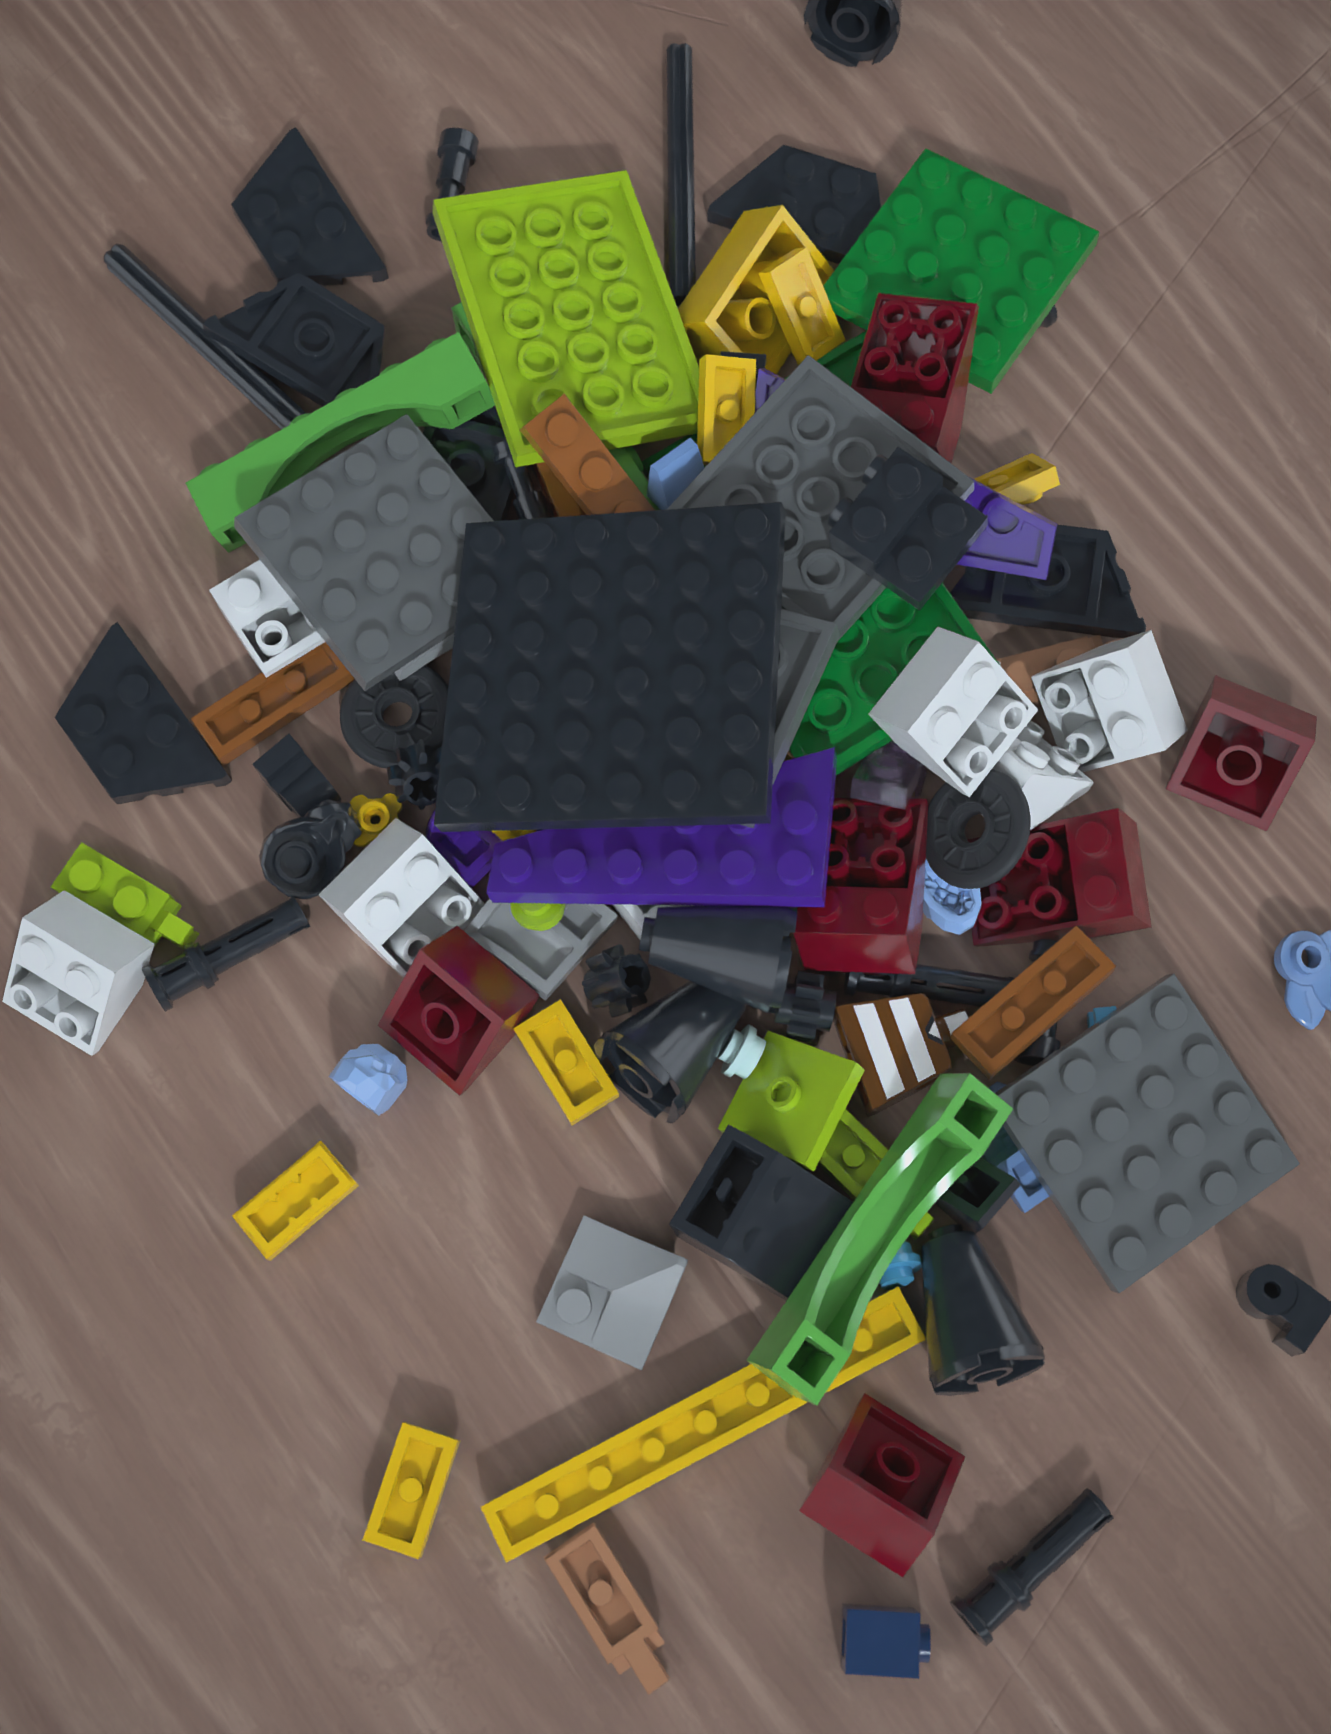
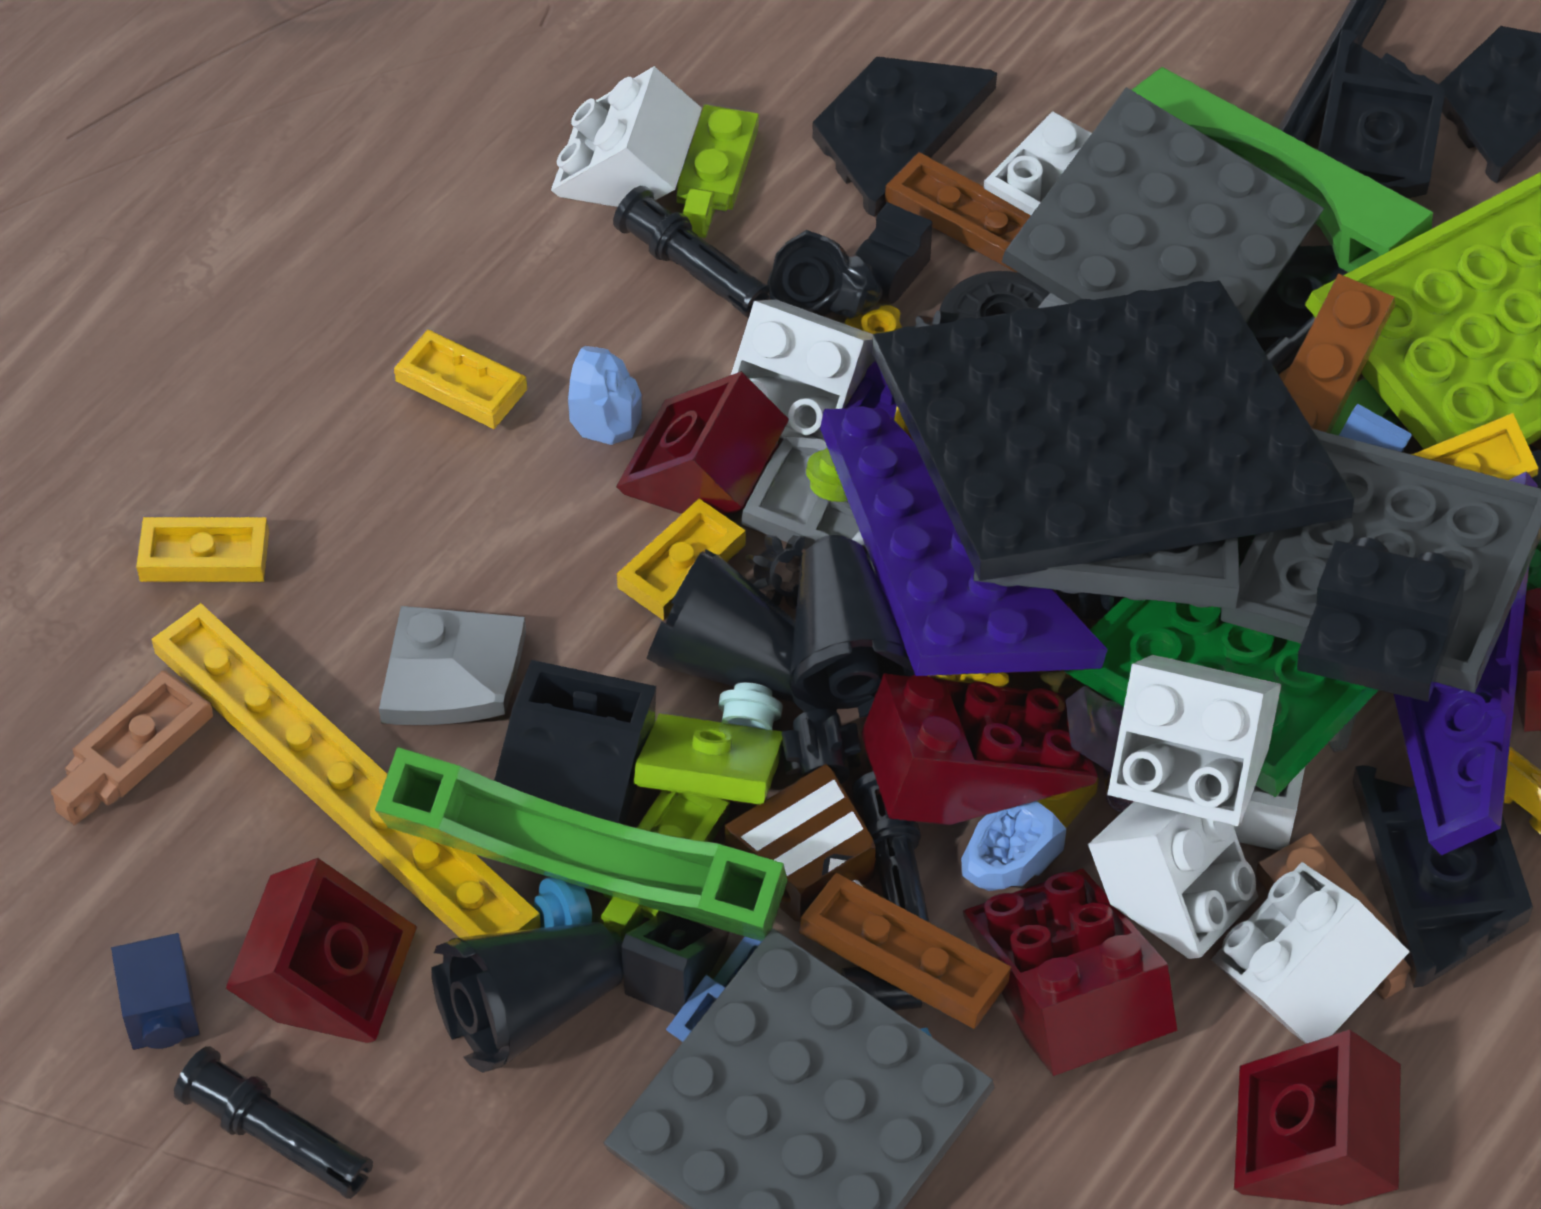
camera: 70 degrees right, 20 degrees down
black wheel [926,769,1031,889] -> none

